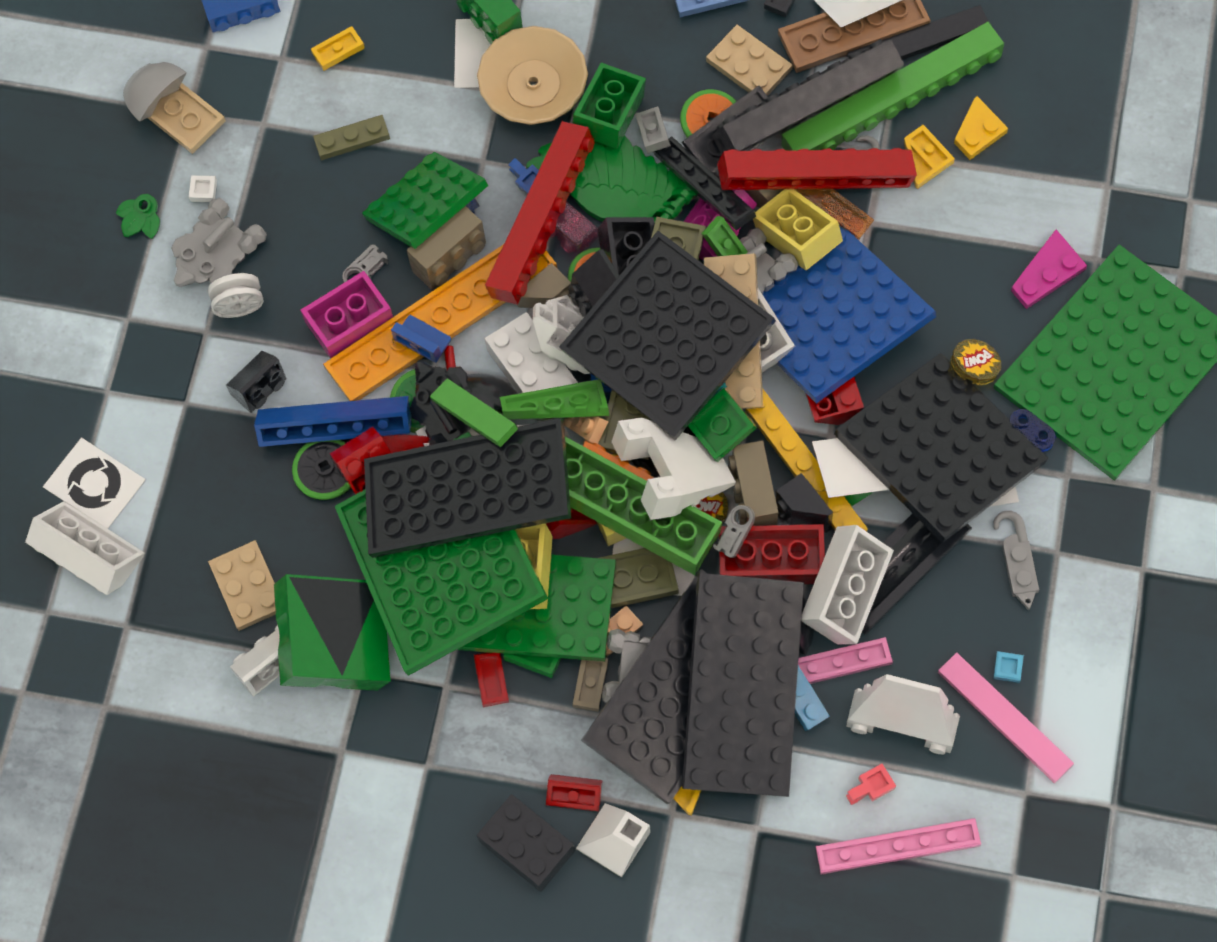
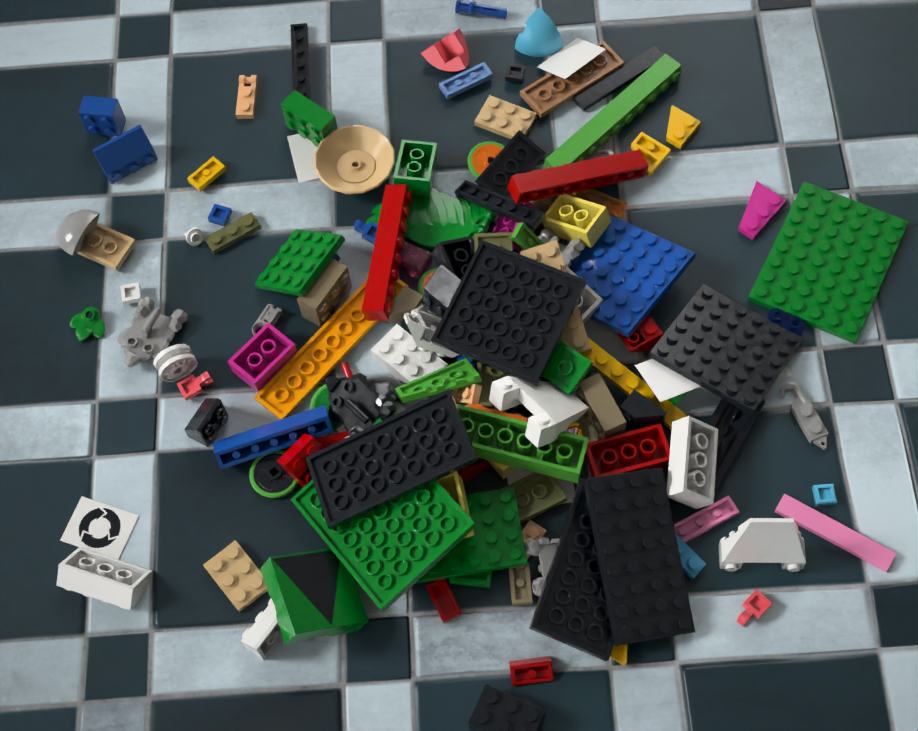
camera: 15 degrees left, 5 degrees down
blue panel [391,315,451,363] -> none
bright green tile [430,378,518,447] -> none
white slope [576,803,651,878] -> none
light grey plate [635,106,671,154] -> none
black brick [712,39,905,154] -> none
light grey piece [713,505,755,557] -> none
bright pink tile [816,818,981,874] -> none
tile [951,339,1001,385] -> none
none -> coral plate [176,372,213,401]
none -> white plate [184,227,204,246]
none -> blue plate [208,204,232,227]

